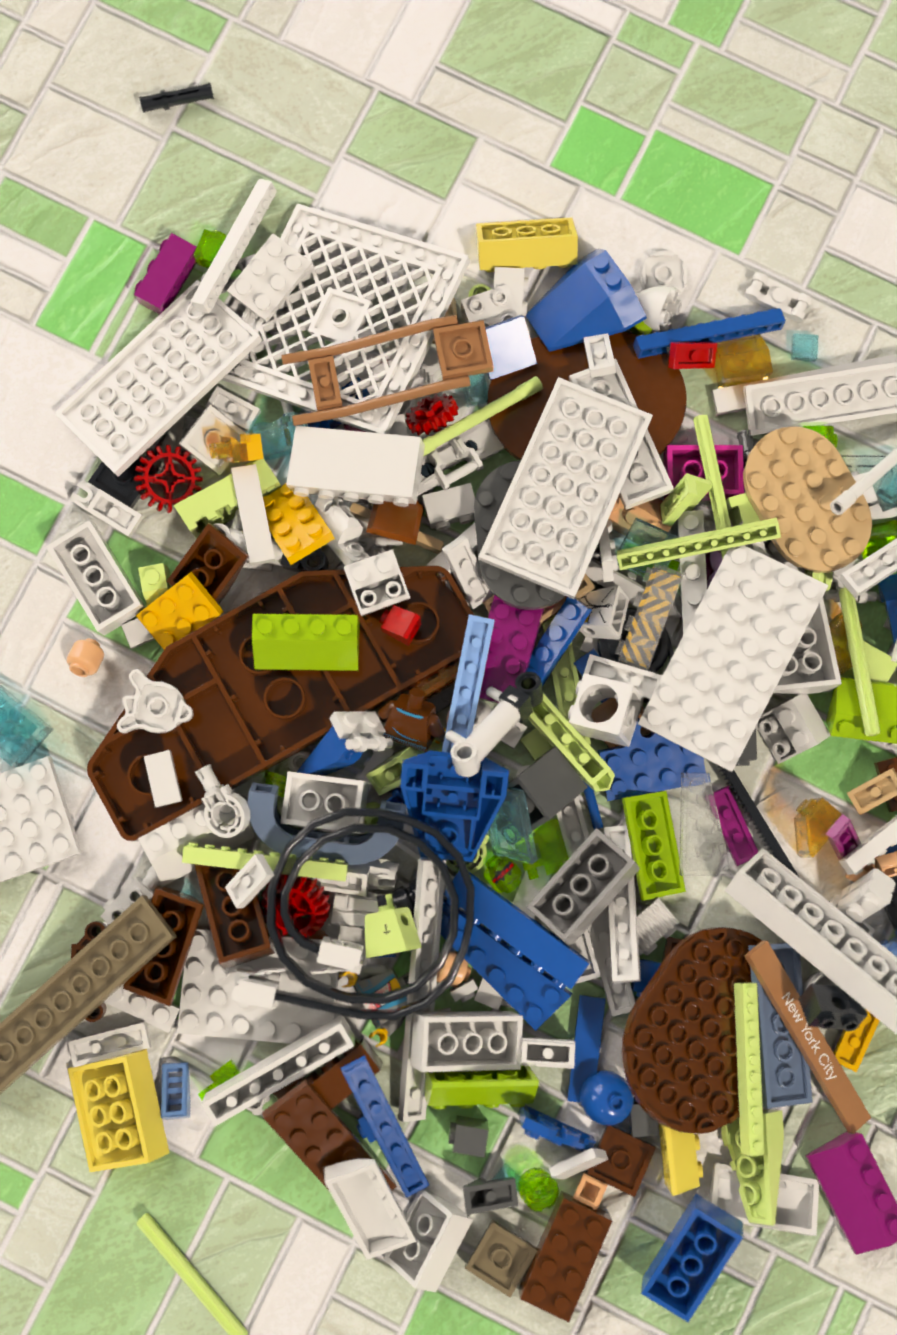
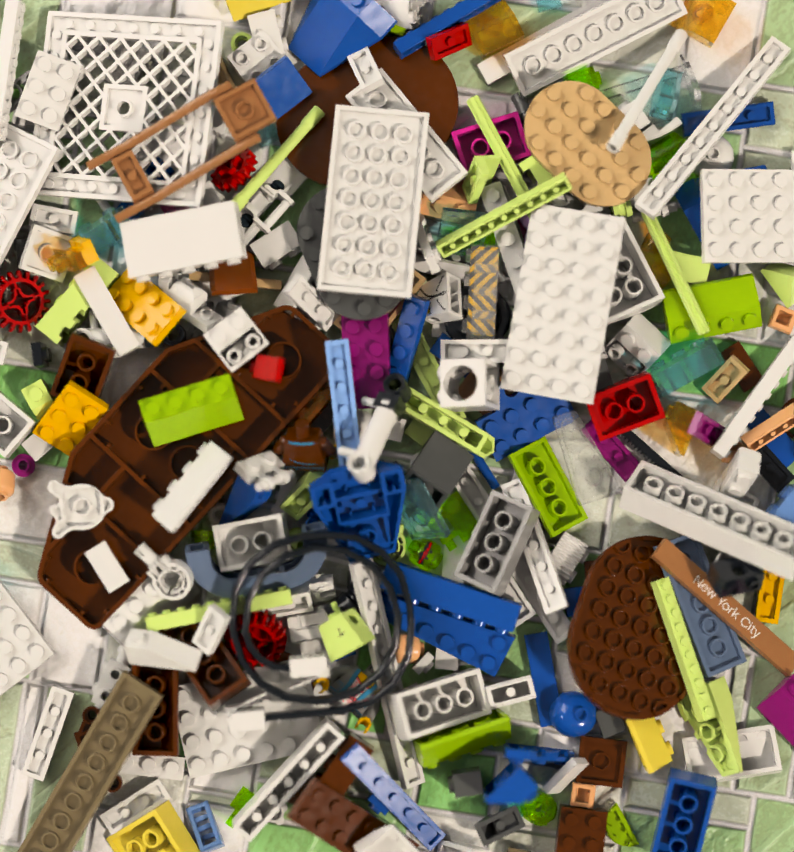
camera: 20 degrees left, 5 degrees up
none -> magenta plate [12,454,35,477]
none -> white plate [21,685,75,782]
none -> black plate [31,342,52,369]
none -> white slope [123,628,203,672]
none -> white slope [152,441,234,533]
none -> blue slope [483,763,539,804]
none -> red slope [586,371,666,442]
none -> lime tile [606,803,639,847]
none -> clear light blue brick [649,337,725,399]

